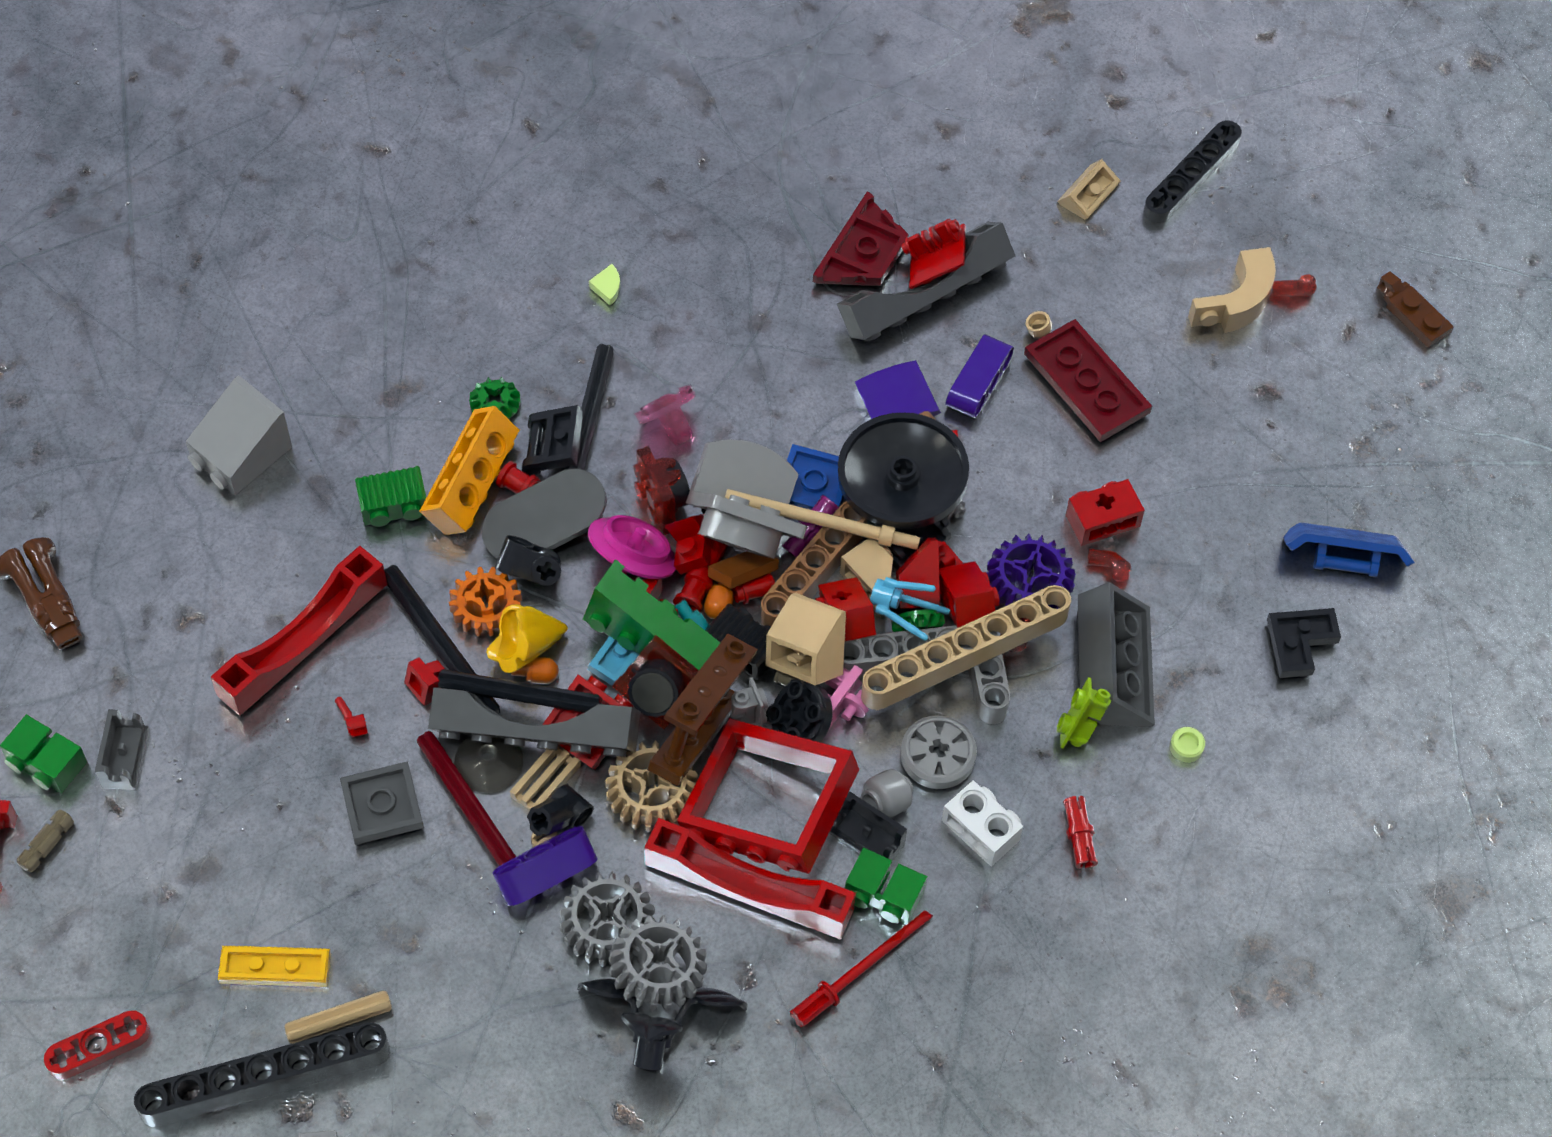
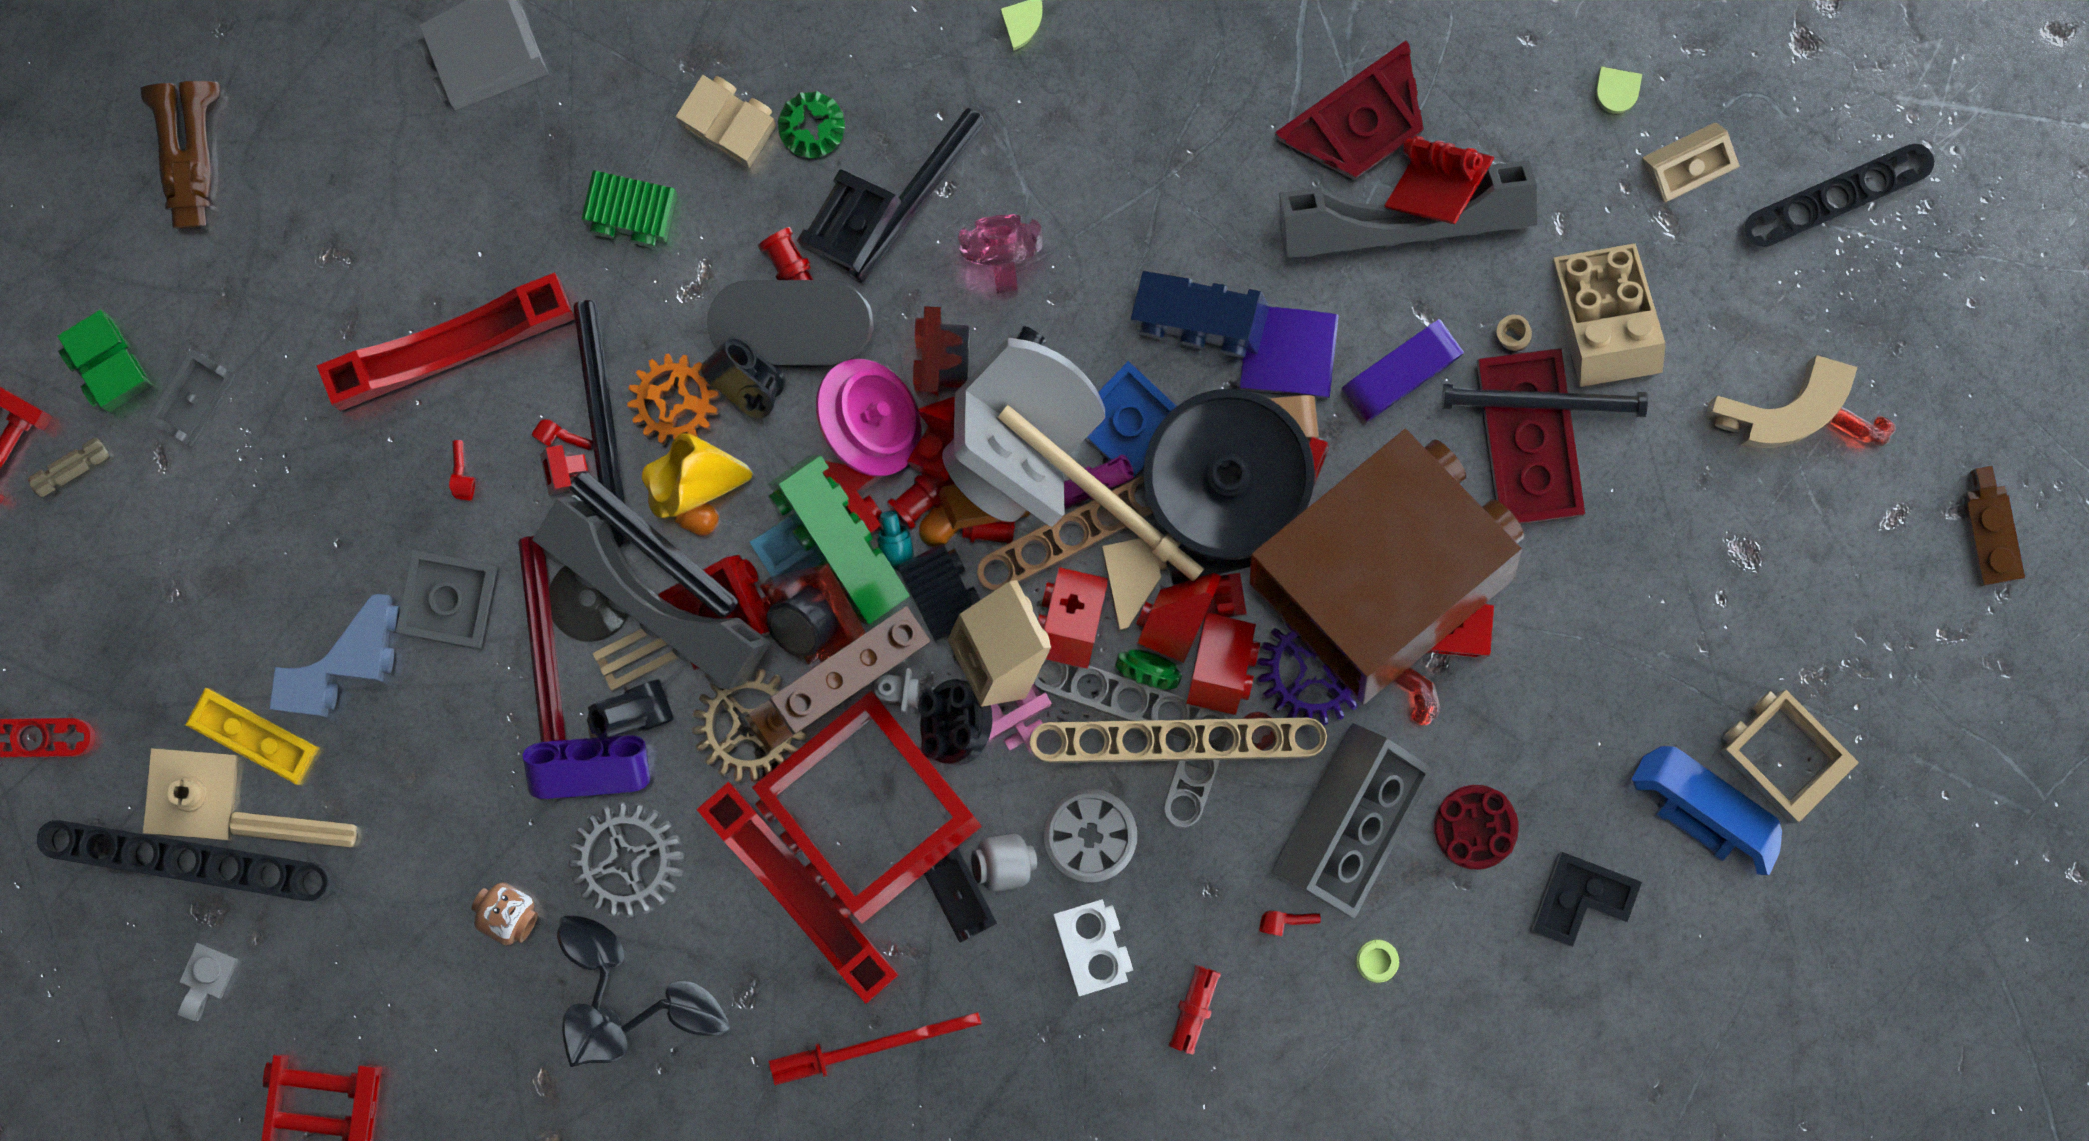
camera: 25 degrees right, 25 degrees up
light orange brick [419,406,520,535] -> none
light grey gear [609,915,707,1012] -> none
green piece [845,847,928,925] -> none
medium azure plant [870,577,950,641] -> none
lime hinge [1057,677,1111,748] -> none
none -> tan tile [143,748,239,840]
none -> sand blue arch [269,594,400,718]
none -> nougat head [471,882,538,946]
none -> red hand [532,419,593,451]
none -> tan brick [676,75,776,169]
none -> dark blue wedge [1130,271,1270,358]
none -> reddish brown brick [1250,428,1524,705]
none -> red hand [1259,911,1321,936]
none -> dark red tile [1433,785,1519,870]
none -> black bar [1442,384,1648,417]
none -> tan slope [1553,243,1665,387]
none -> yellowish green tile [1595,67,1642,114]
none -> tan window [1720,690,1859,823]

